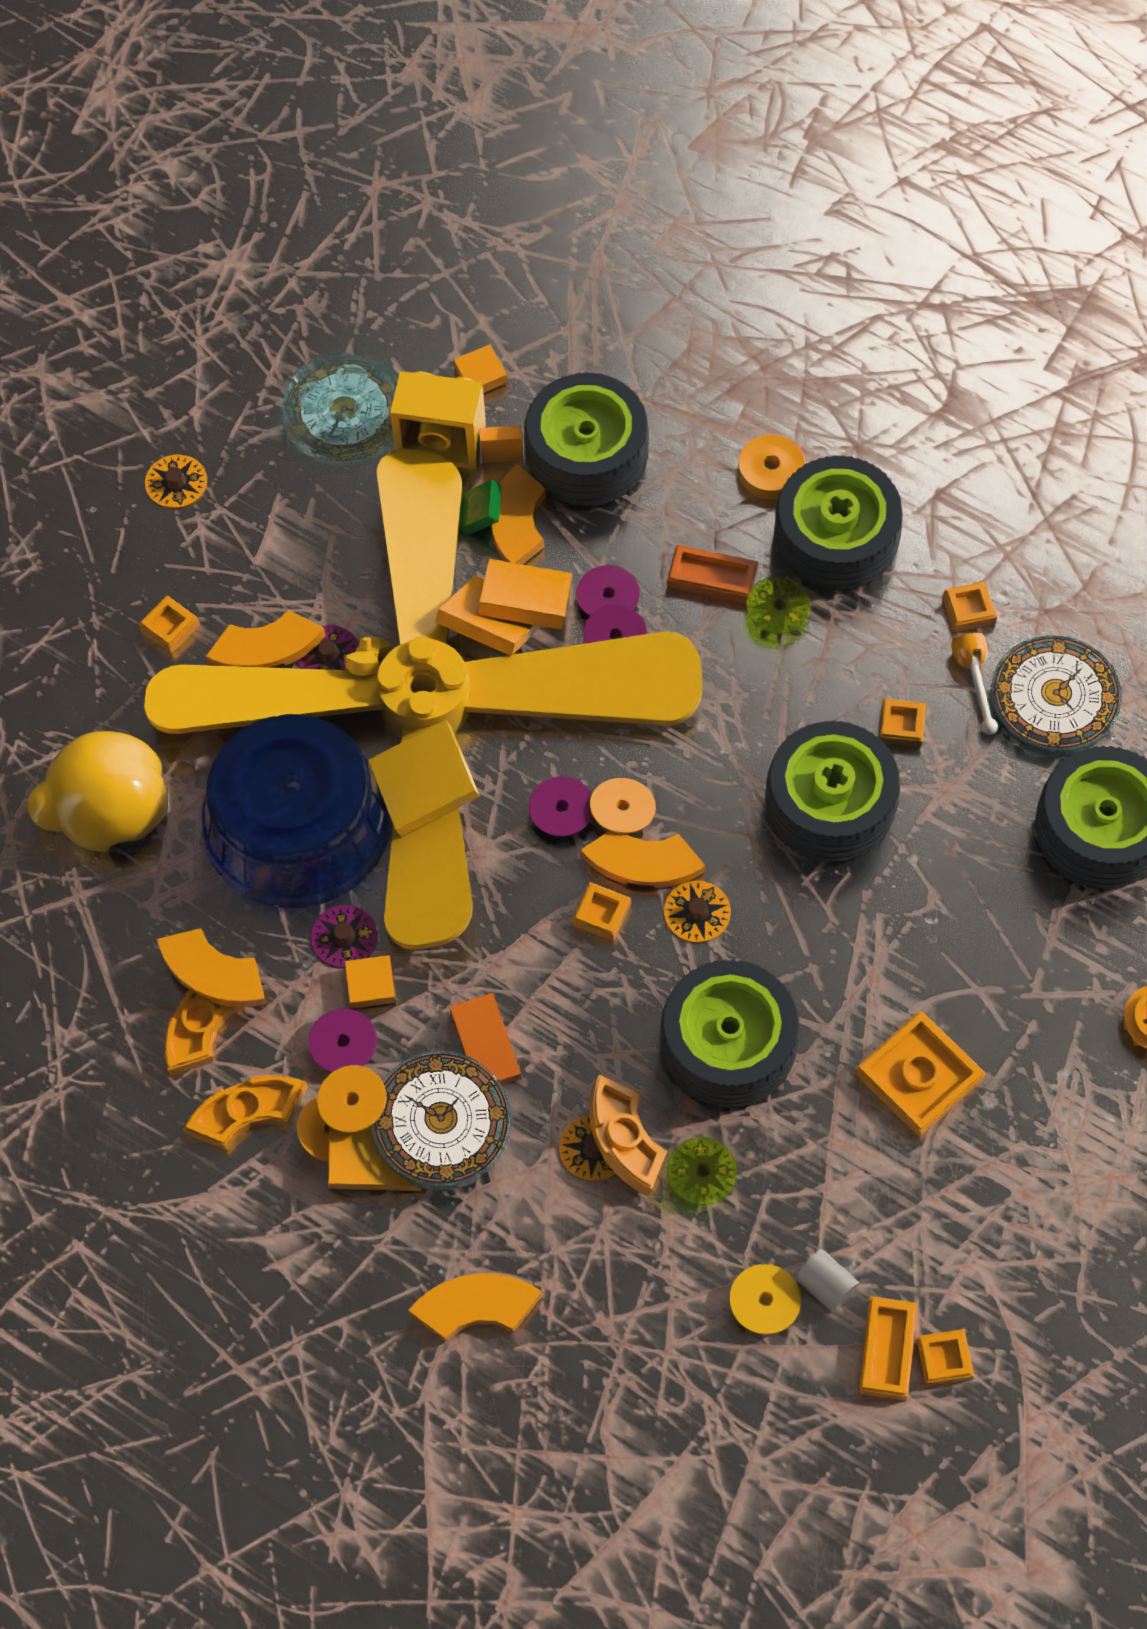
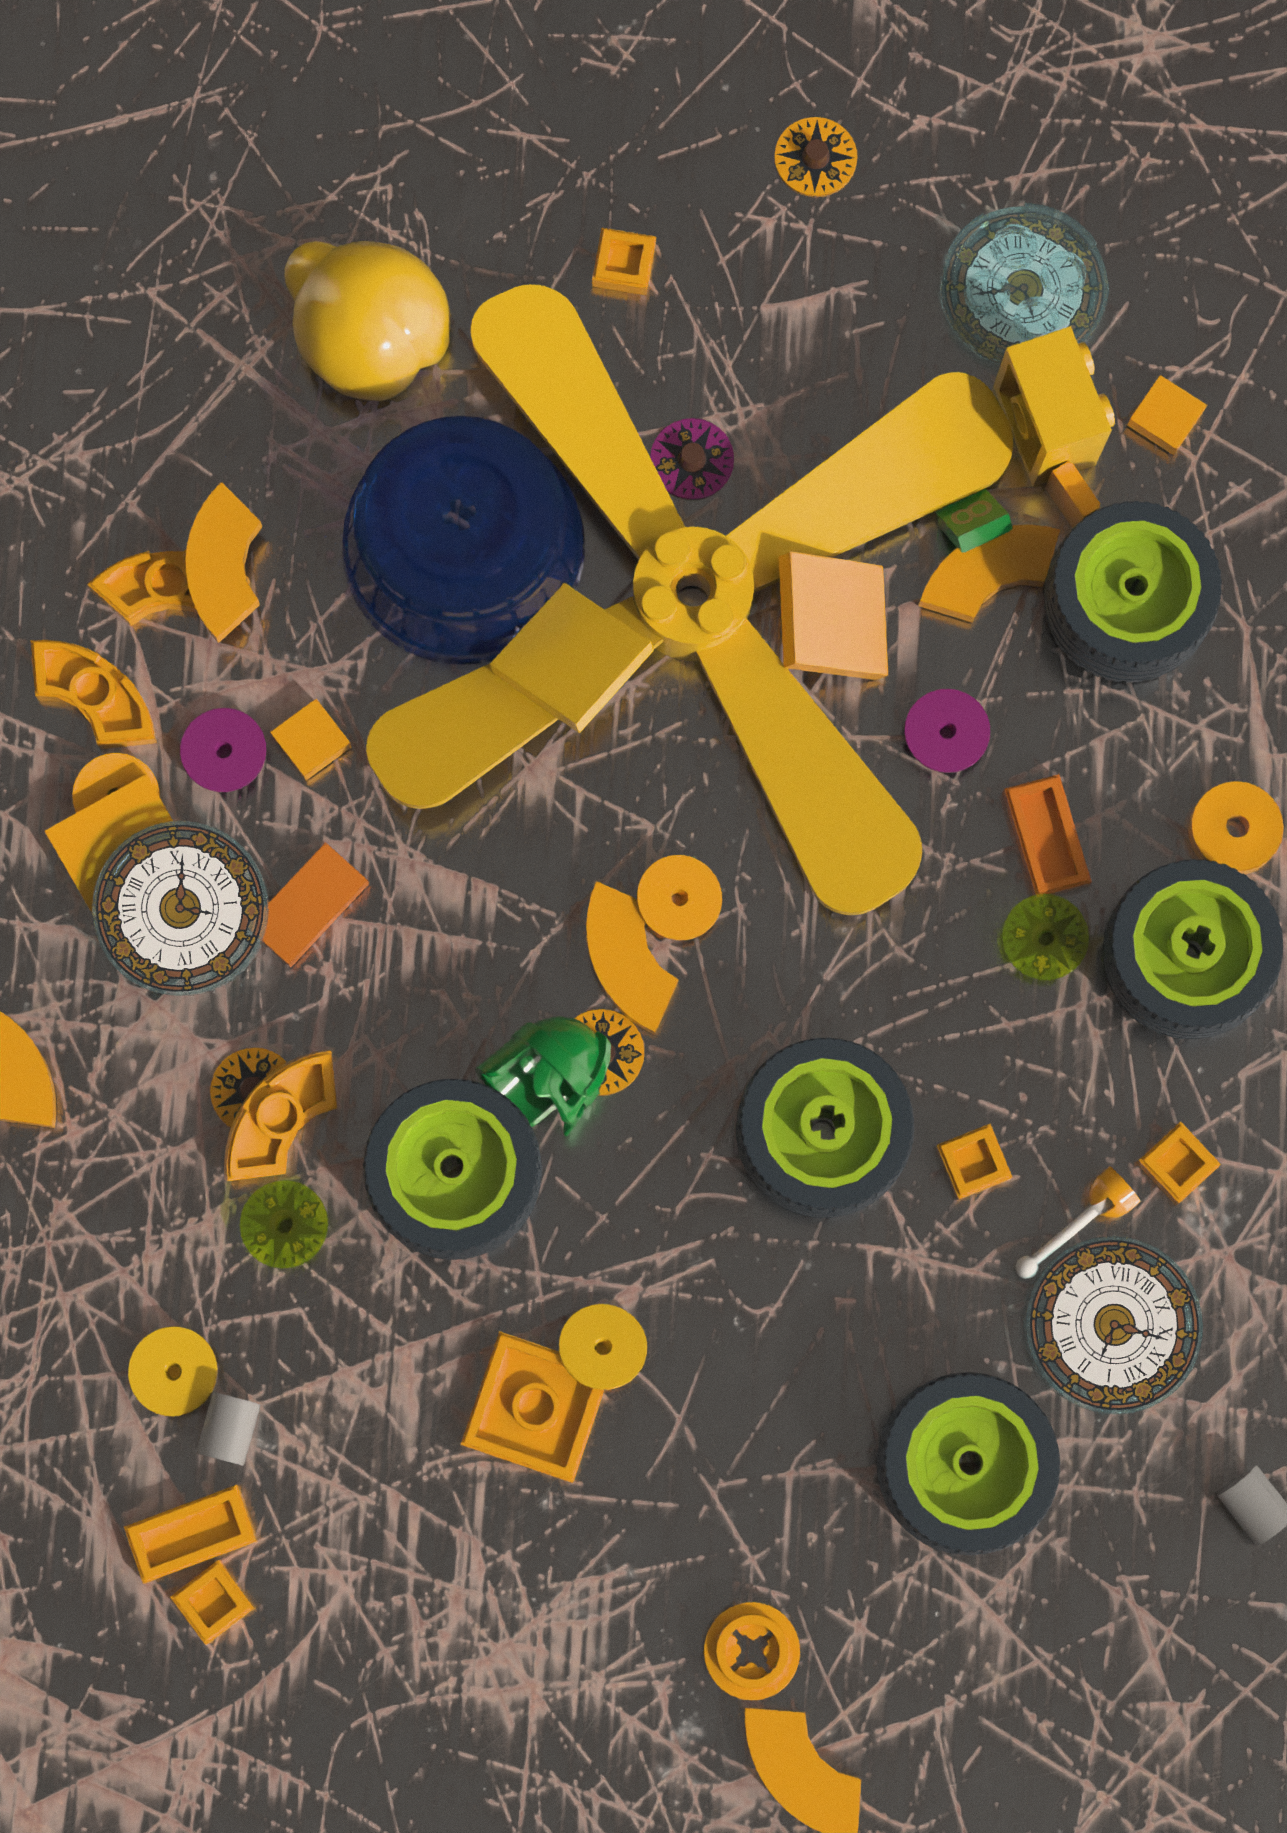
camera: 55 degrees right, 15 degrees up
light orange tile [206,610,326,668] -> none
piece [311,905,378,968] -> none
light orange piece [317,1065,386,1133] -> none
yellow piece [344,637,393,676] -> none
light orange tile [478,559,573,629] -> none
magenta piece [529,776,593,837] -> none
light orange tile [572,882,631,942] -> none
magenta piece [583,604,647,643] -> none
none -> green helmet [475,1016,611,1137]
none -> yellow piece [559,1304,647,1390]

